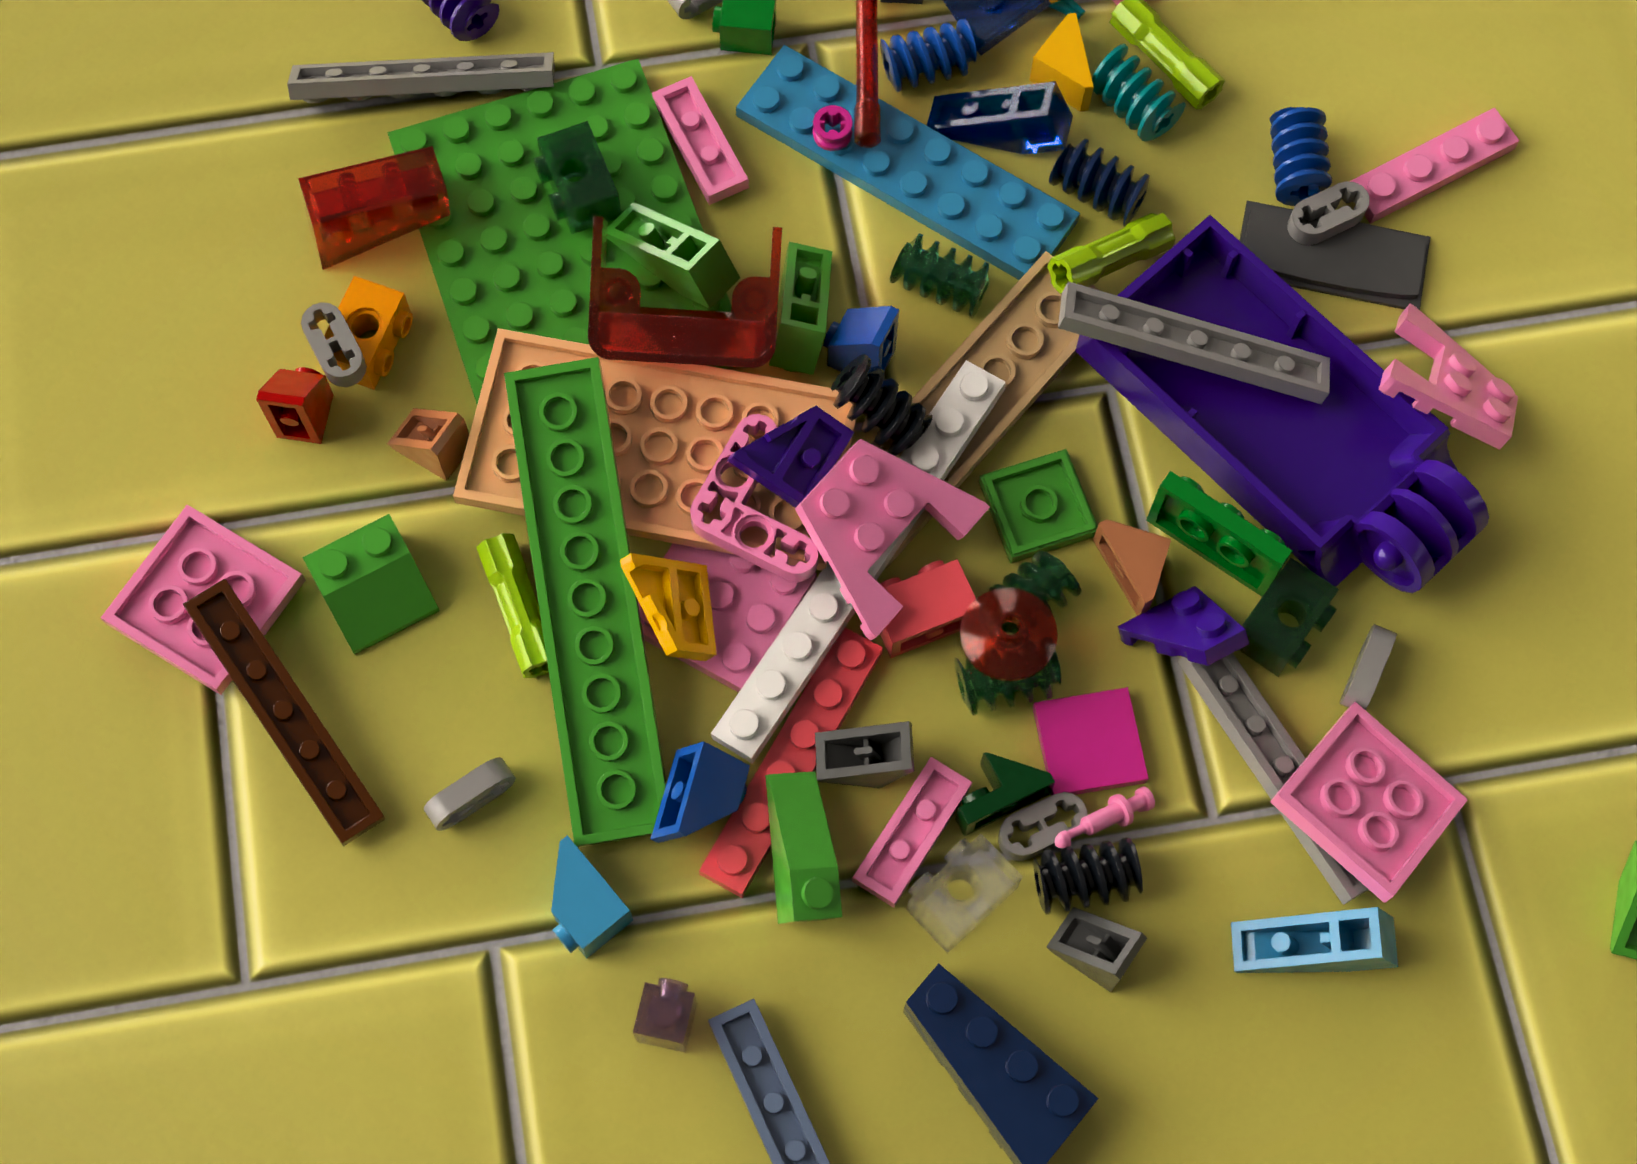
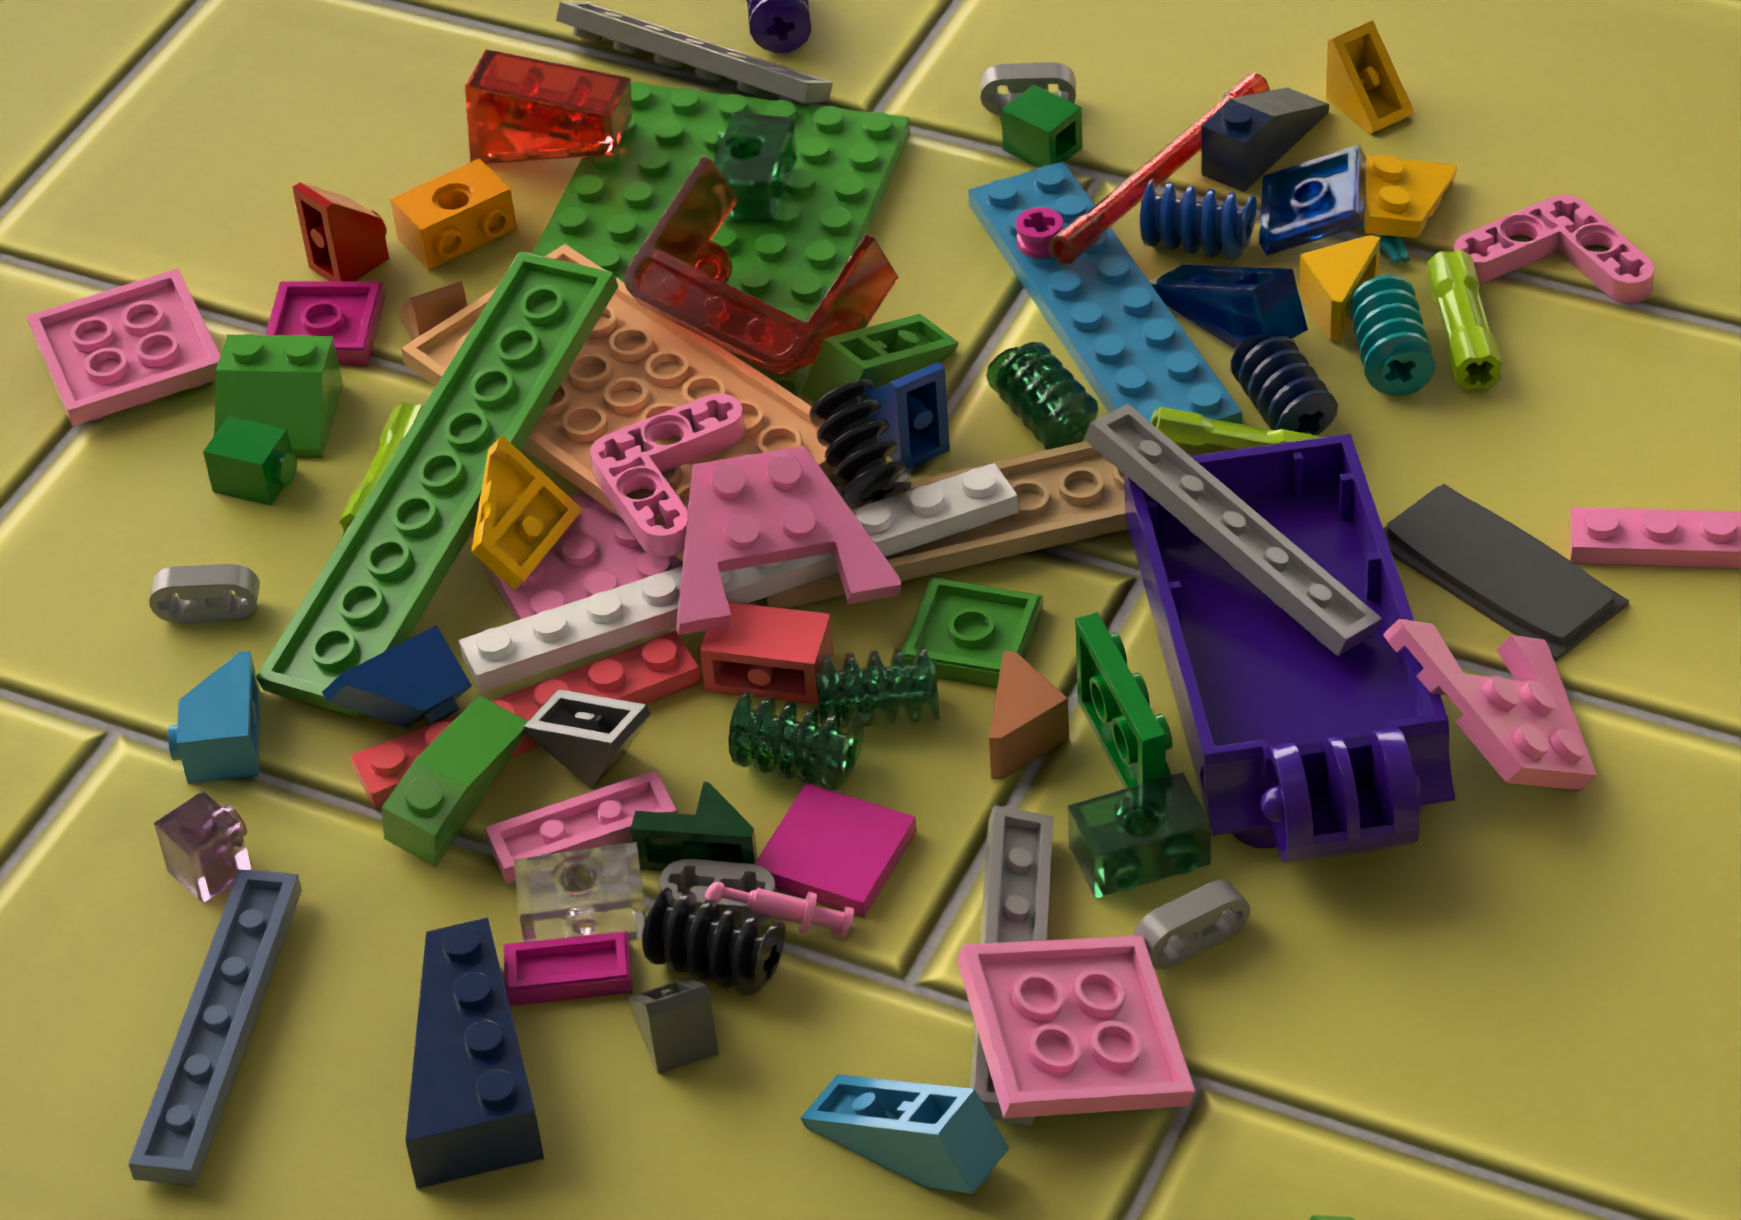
camera: 40 degrees right, 25 degrees down
reddish brown plate [183,579,385,847] -> none
light grey beam [301,302,367,387] -> none
bright green slope [603,202,740,309] -> none
bright pink plate [652,76,749,205] -> none
dark purple wing [727,406,854,508] -> none
clear red dish [960,588,1058,681] -> none
dark purple wing [1118,586,1249,666] -> none
blue piece [1269,107,1332,206] -> none
light grey beam [1287,181,1370,245] -> none
none -> green brick [203,416,297,505]
none -> dark pink tile [265,281,385,365]
none -> dark pink tile [503,931,633,1006]

